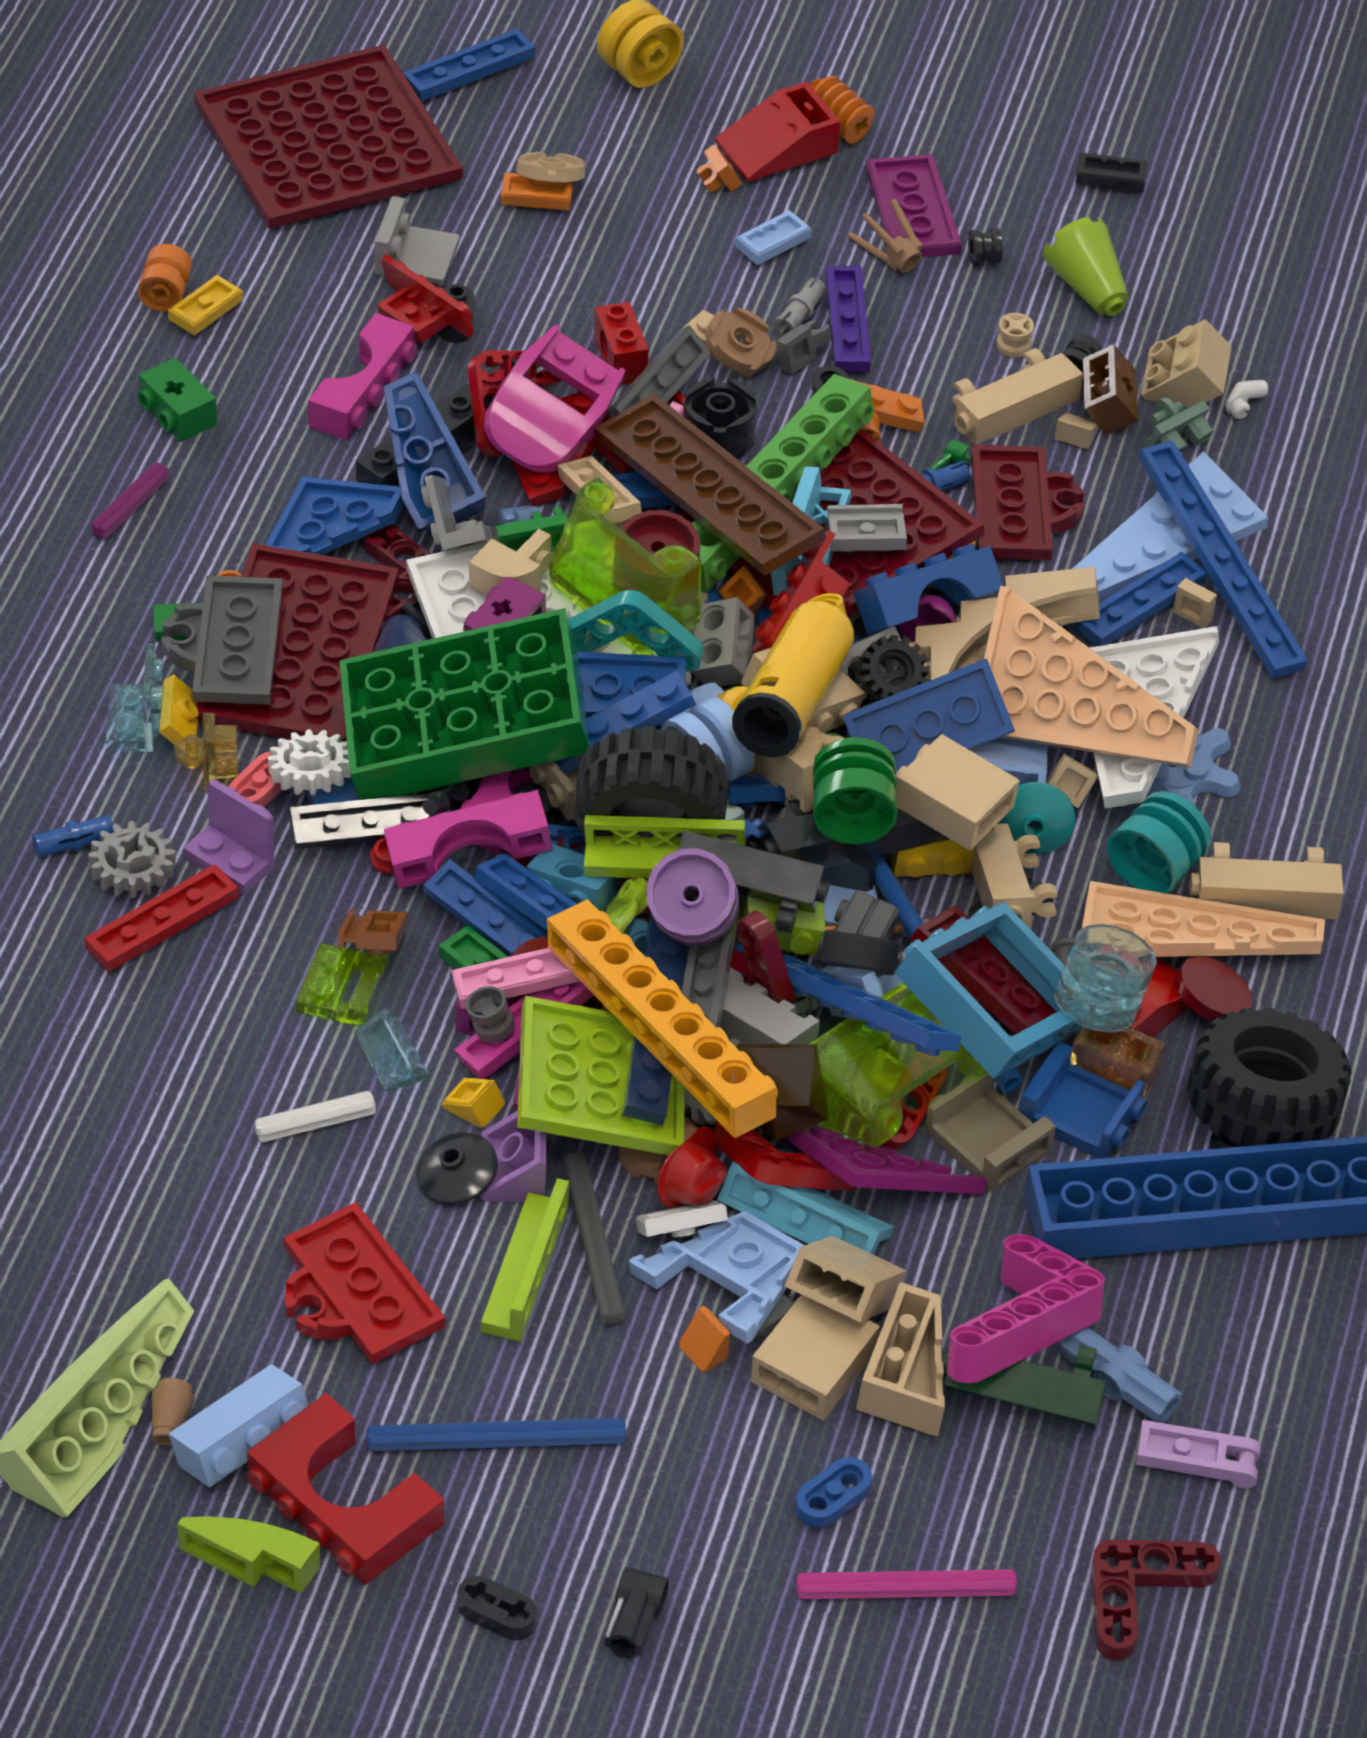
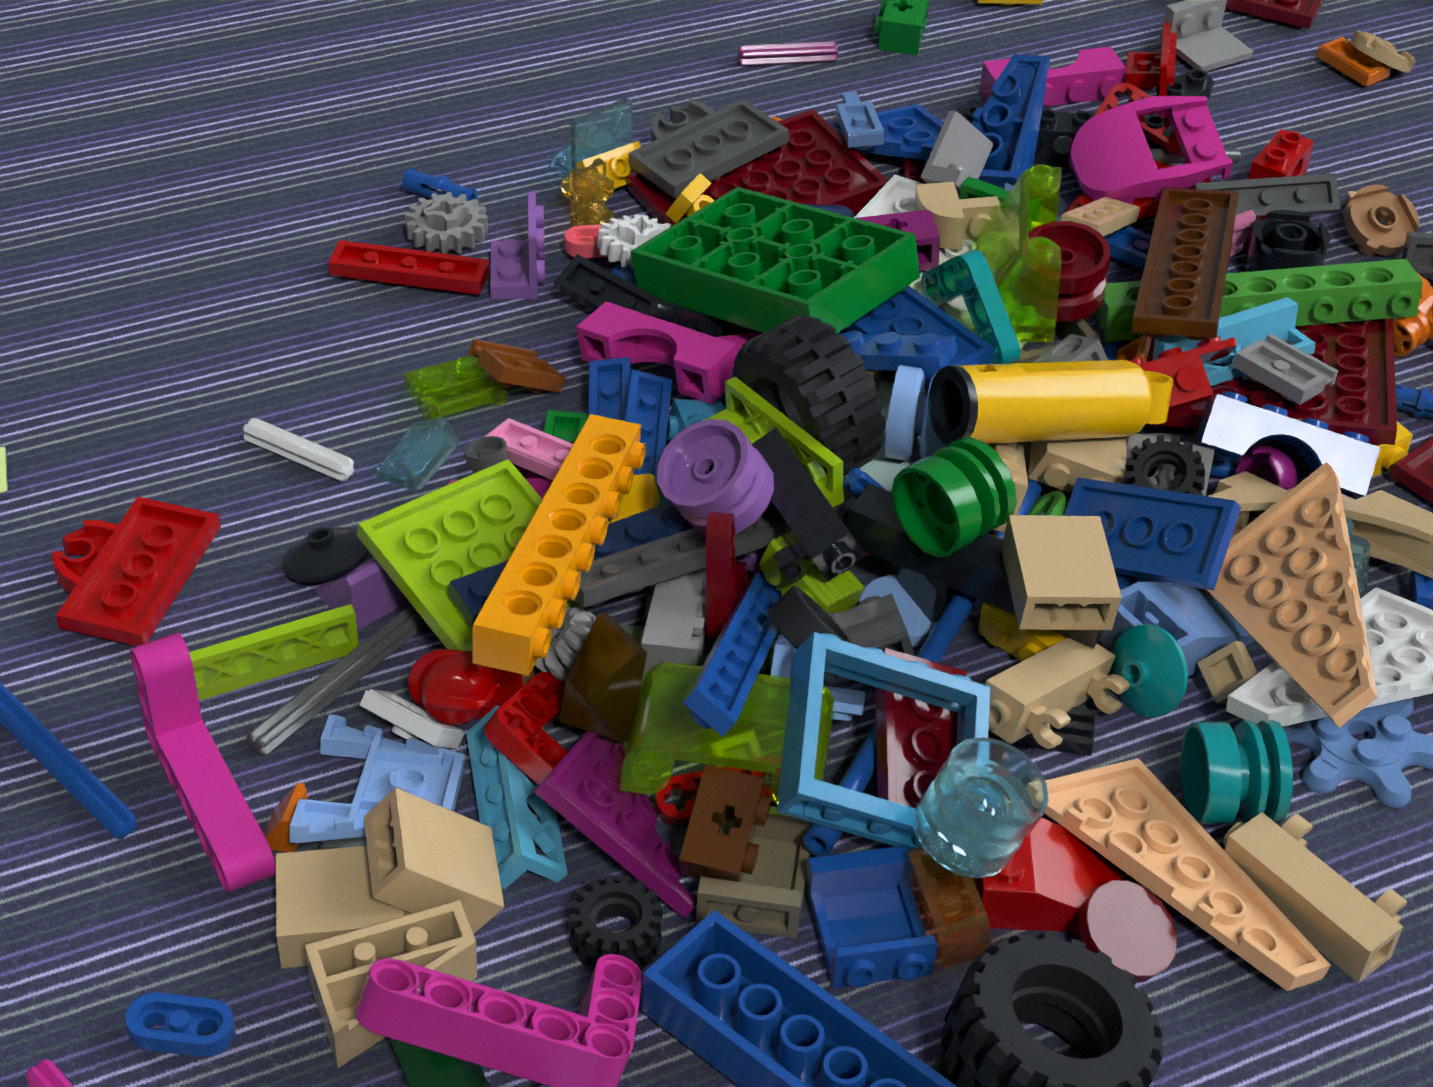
camera: 50 degrees right, 5 degrees down
none -> dark pink beam [130,632,276,894]
none -> black tyre [569,875,663,971]
none -> yellow tile [665,173,714,223]
none -> reddish brown brick [679,764,772,882]
none -> medium blue hinge [836,91,884,150]

